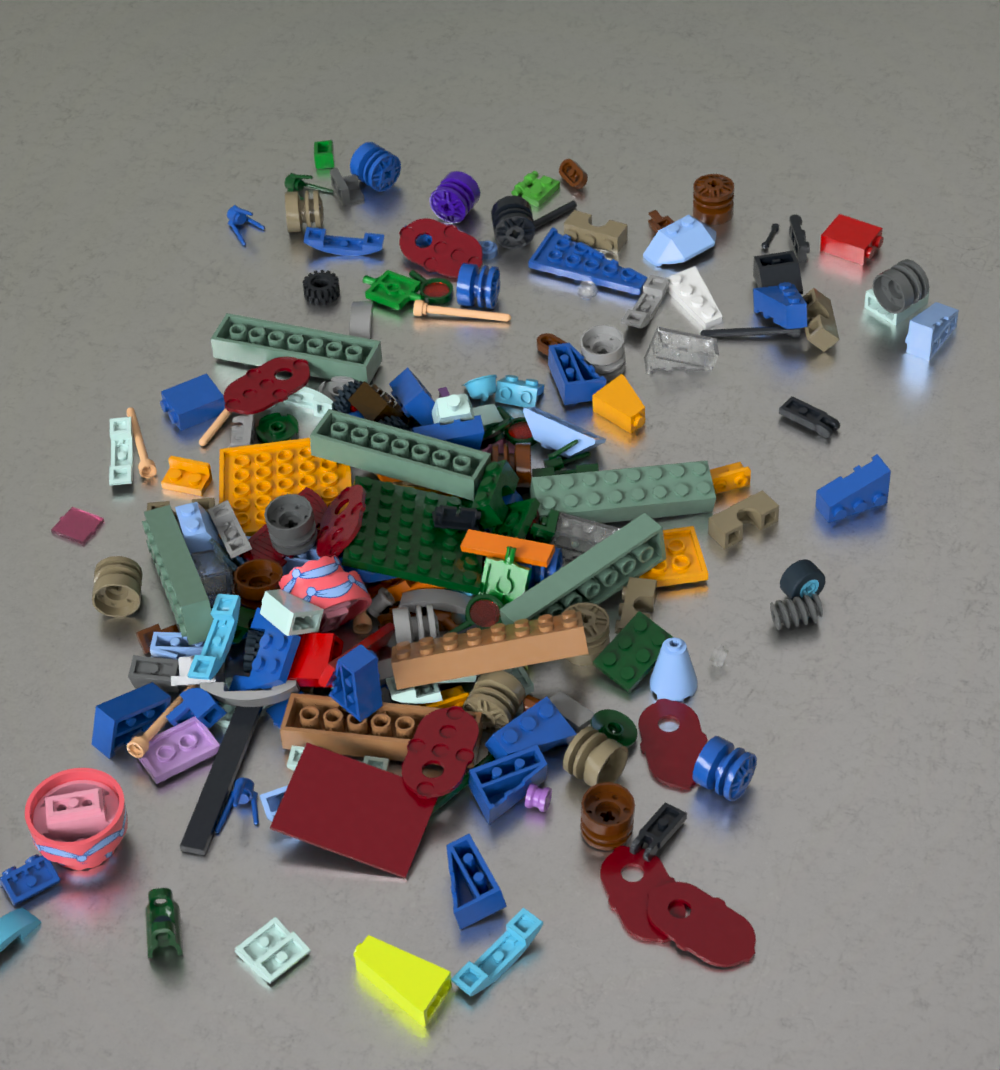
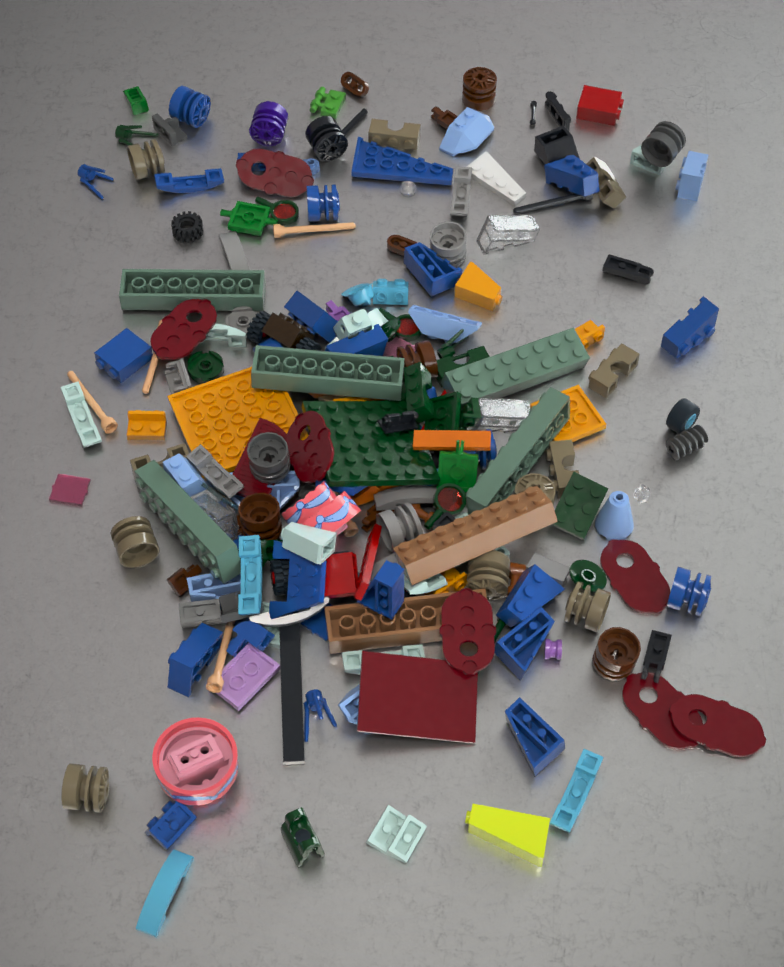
camera: 20 degrees left, 10 degrees up
light grey bush [367,587,395,617] -> none

